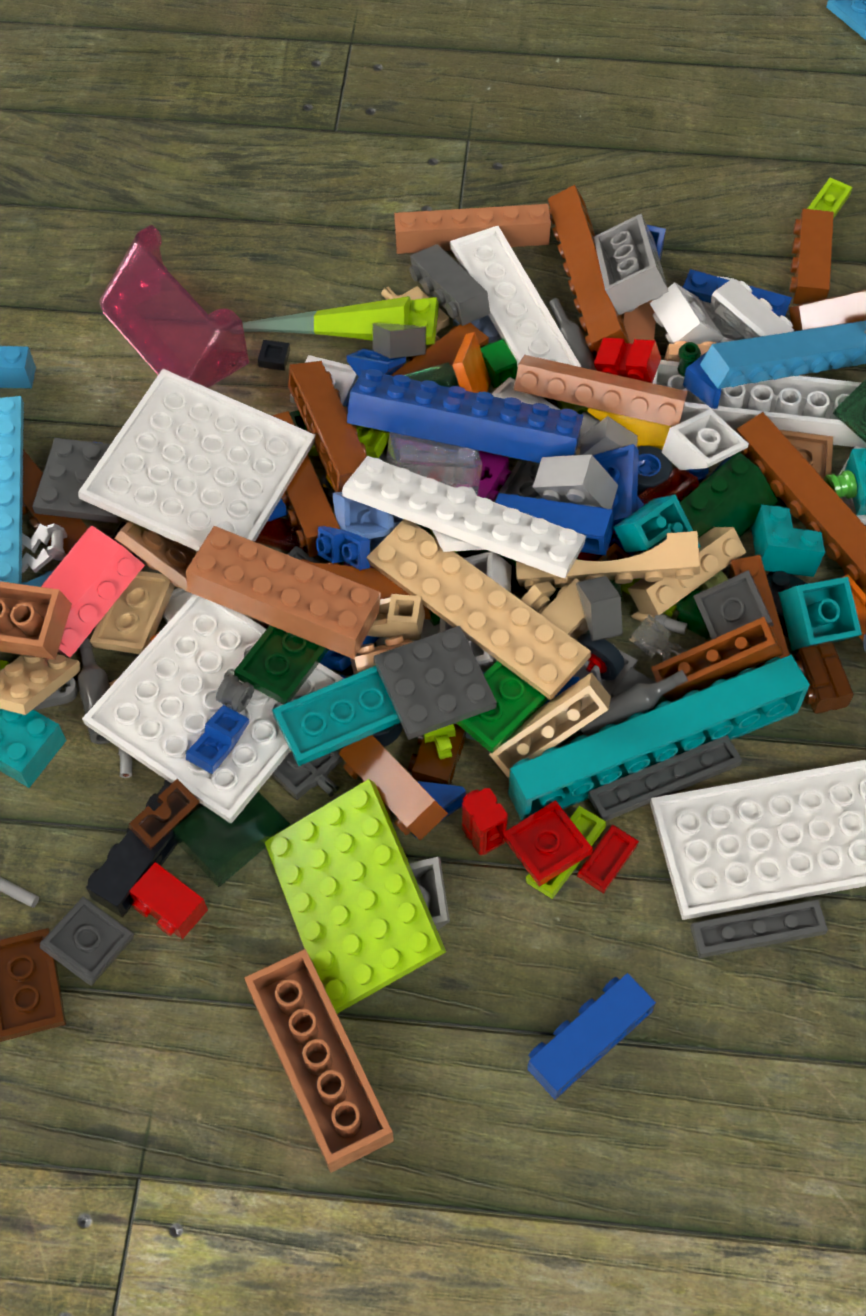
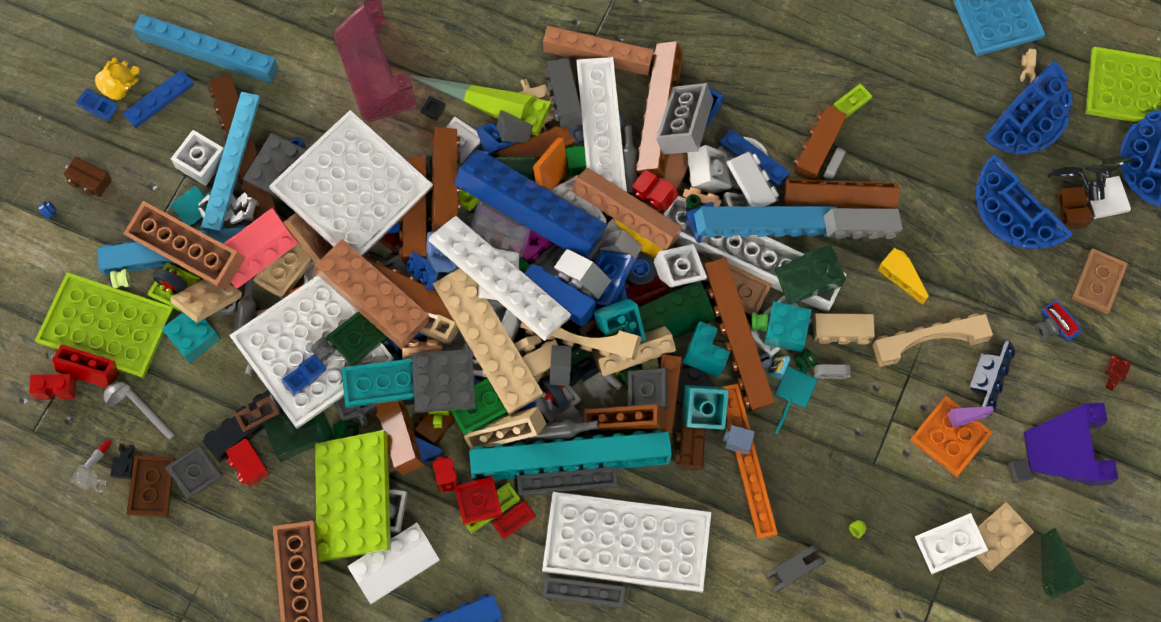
camera: 15 degrees right, 10 degrees up
none -> dark green slope [333,420,358,440]
none -> white slope [347,523,440,604]
none -> black plate [569,356,600,387]
none -> light grey beam [823,147,846,181]

